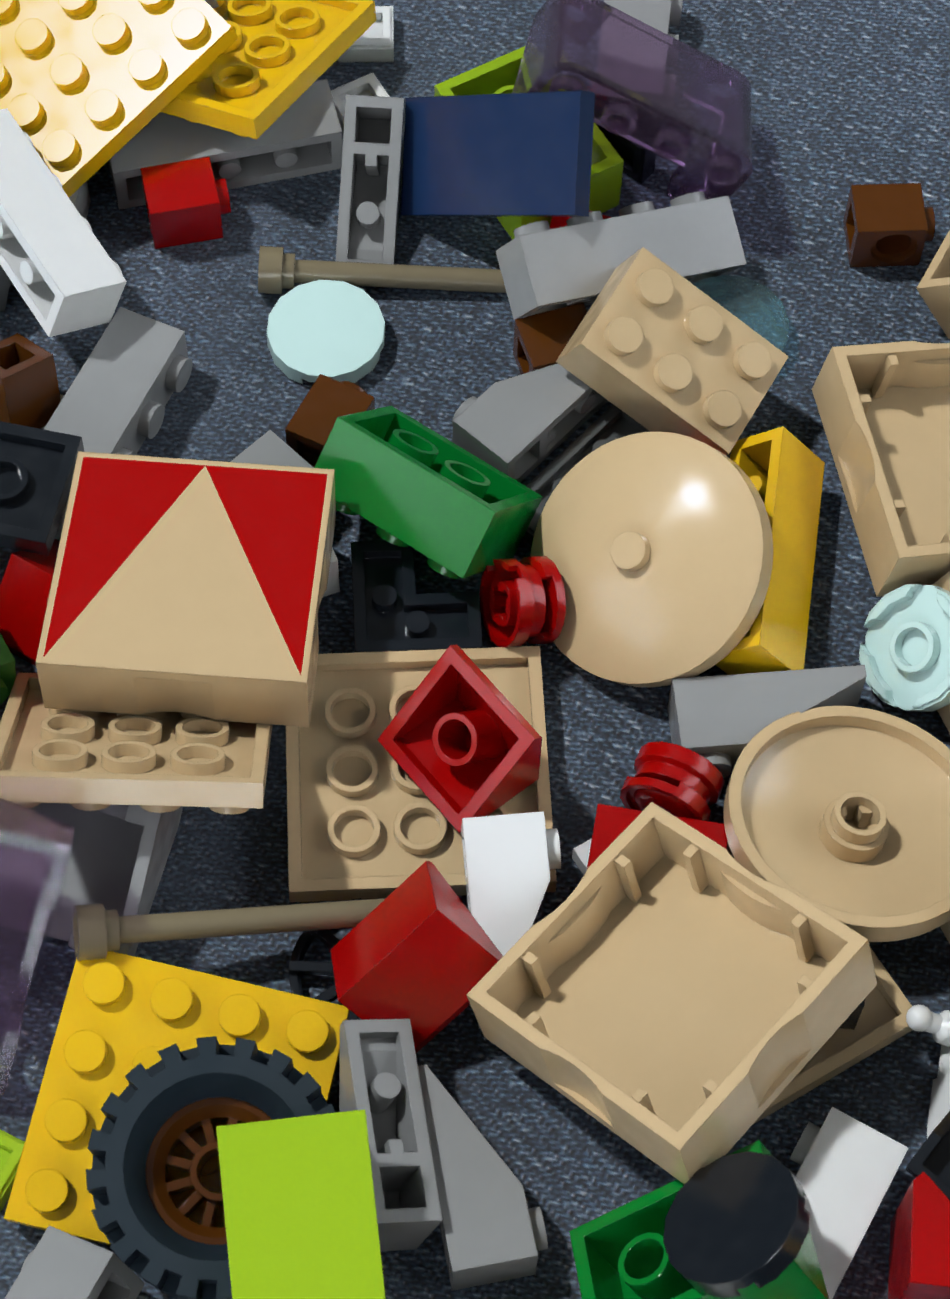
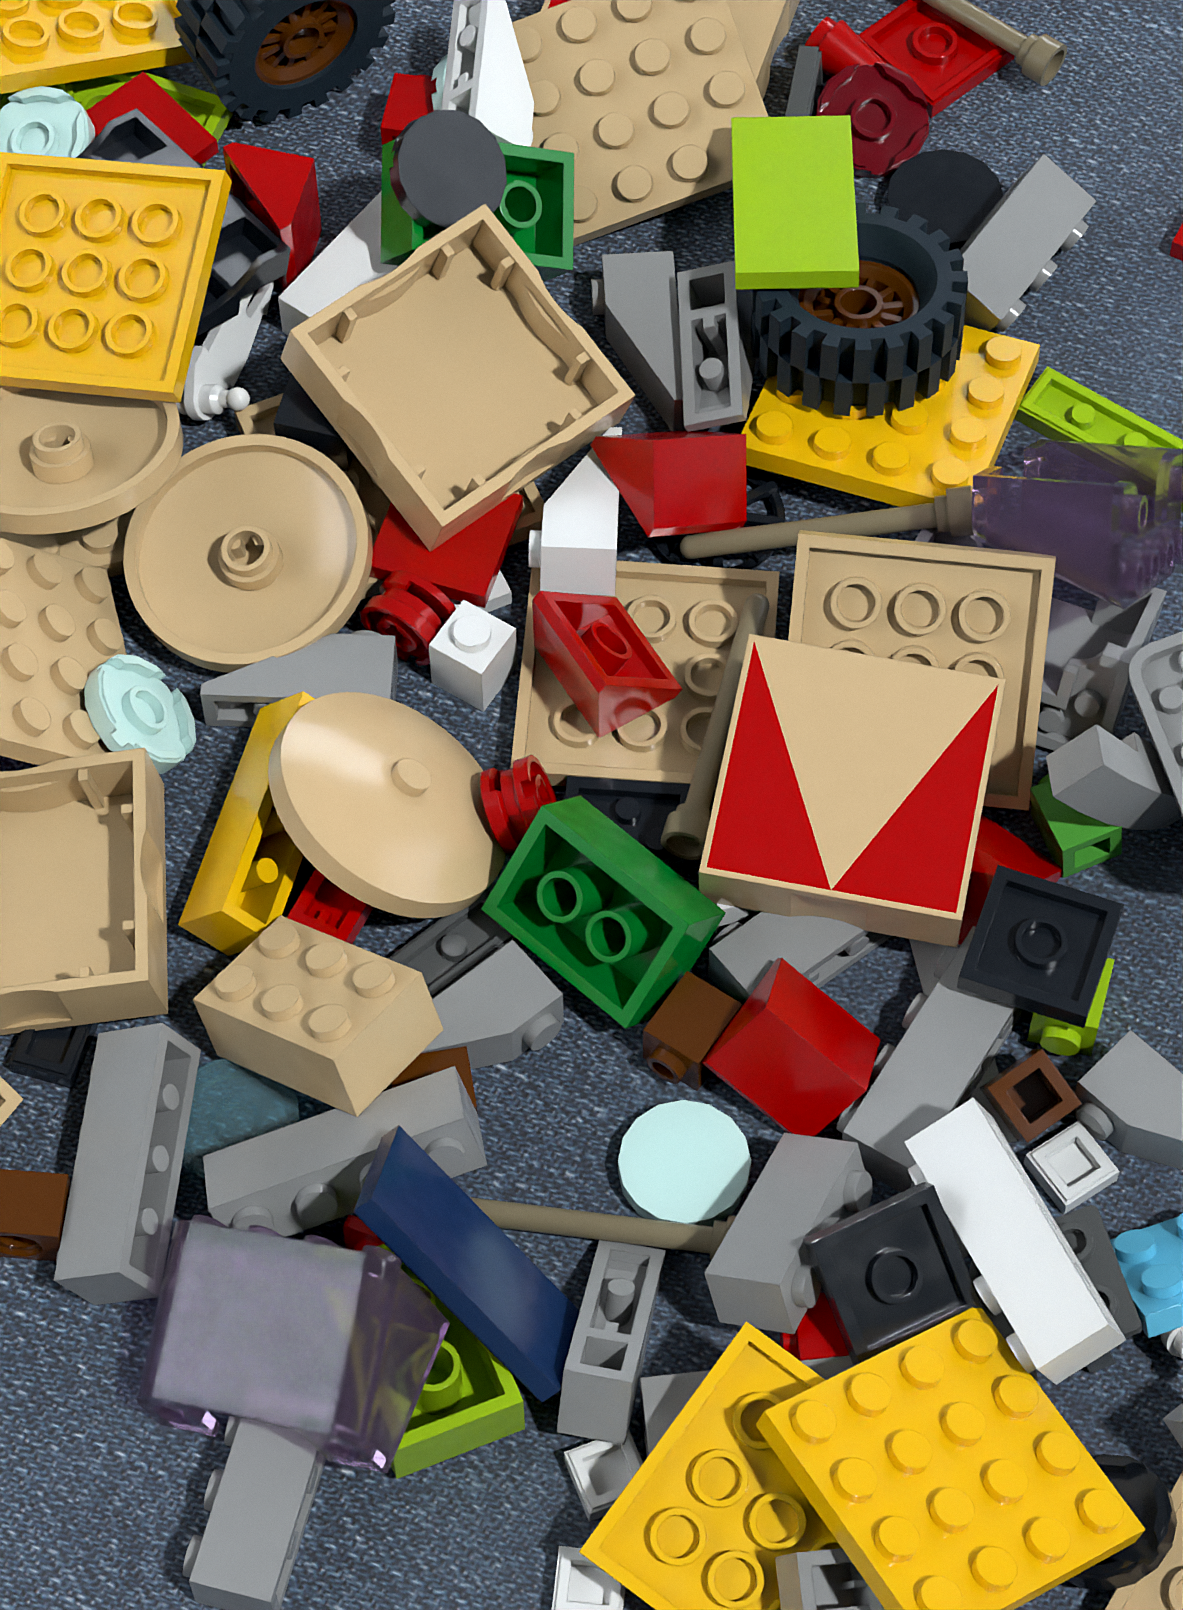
camera: 170 degrees left, 0 degrees up
none -> light grey brick [54,1023,201,1305]
none -> white brick [429,599,518,712]
none -> dark tan piece [661,593,769,860]
none -> red slope [701,958,881,1136]
none -> light grey brick [704,1133,873,1334]
none -> black plate [803,1182,983,1366]

